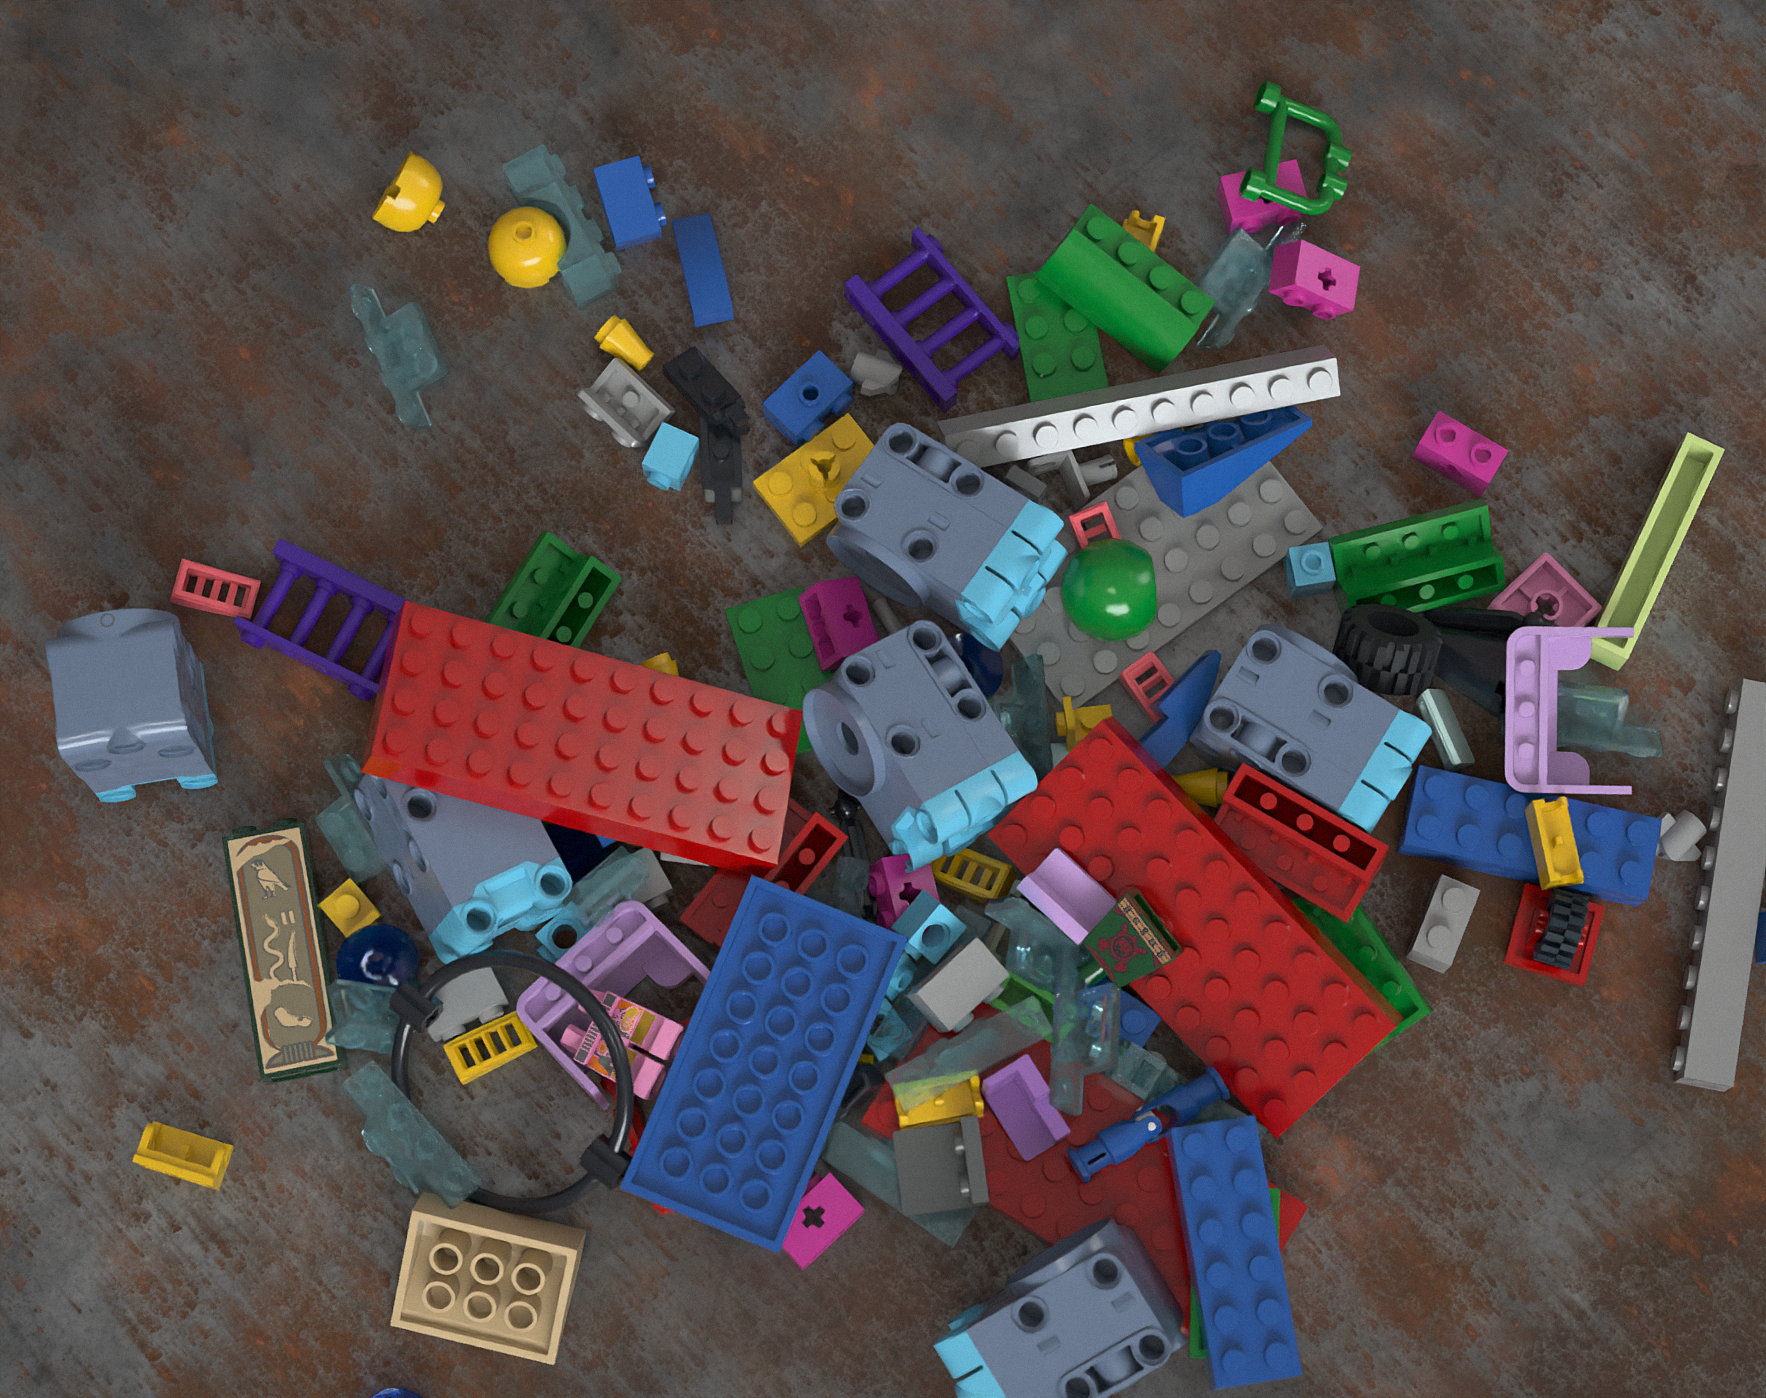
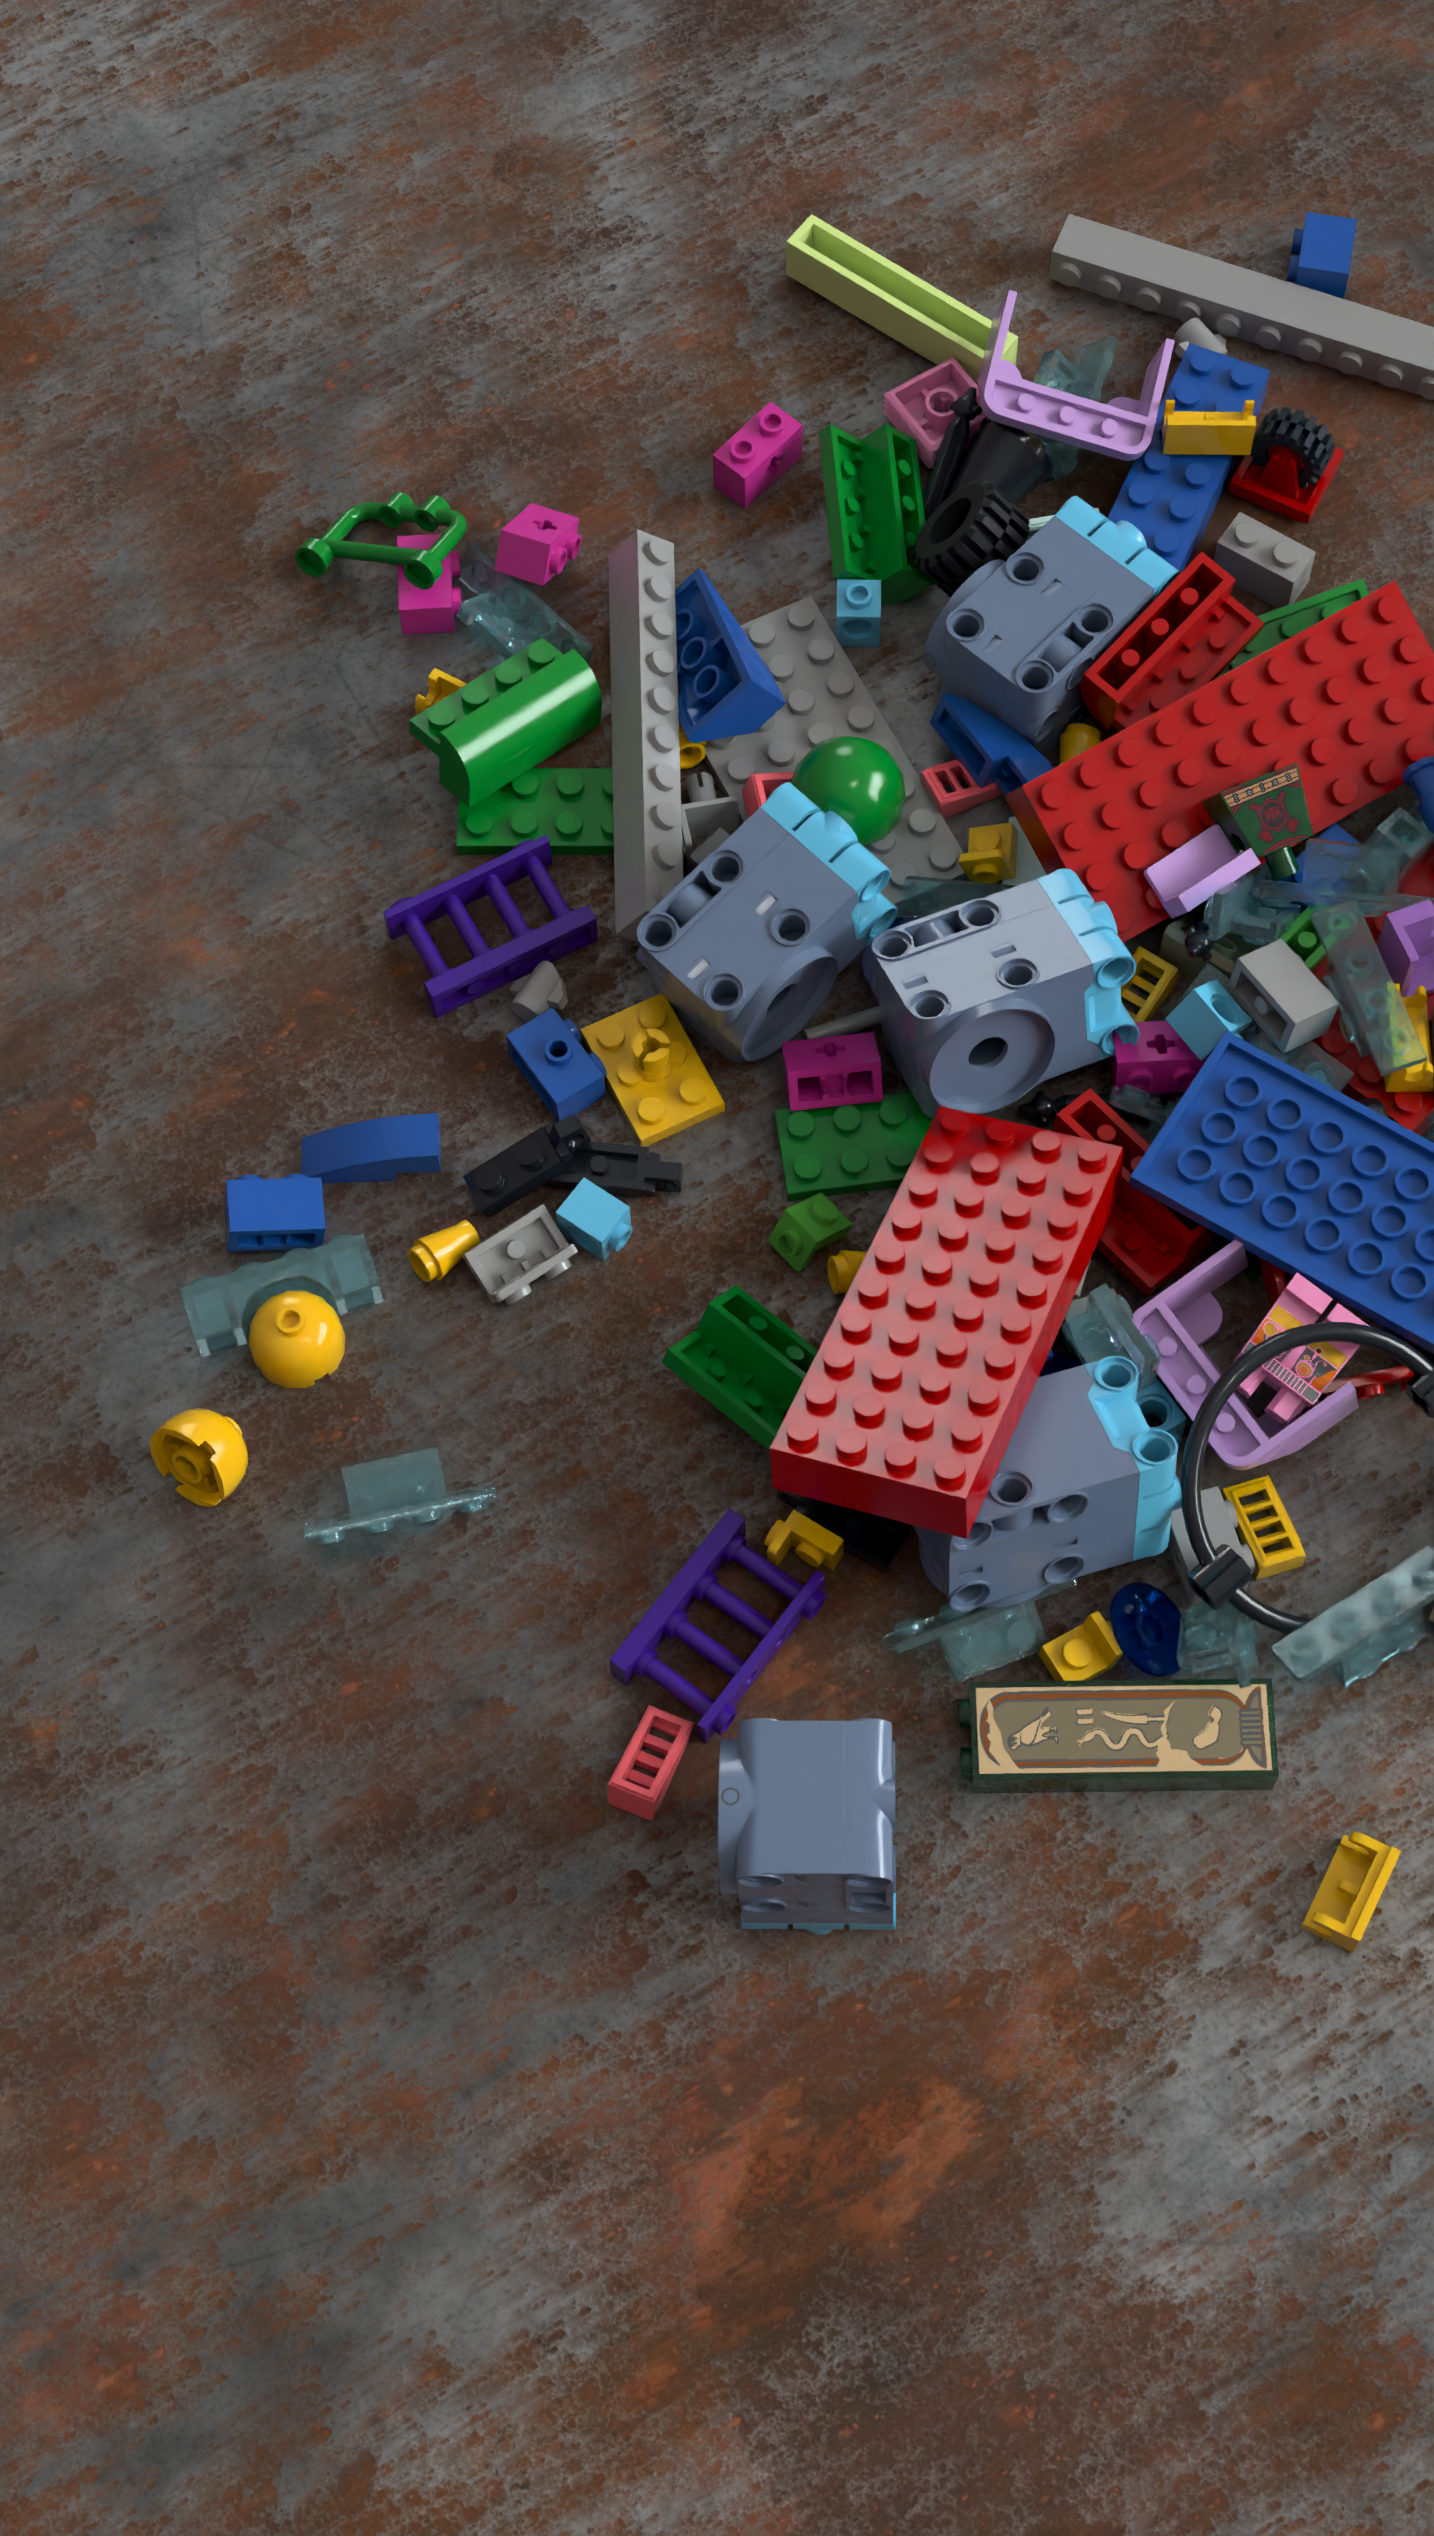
camera: 75 degrees left, 10 degrees down
none -> bright green bracket [768,1192,853,1271]

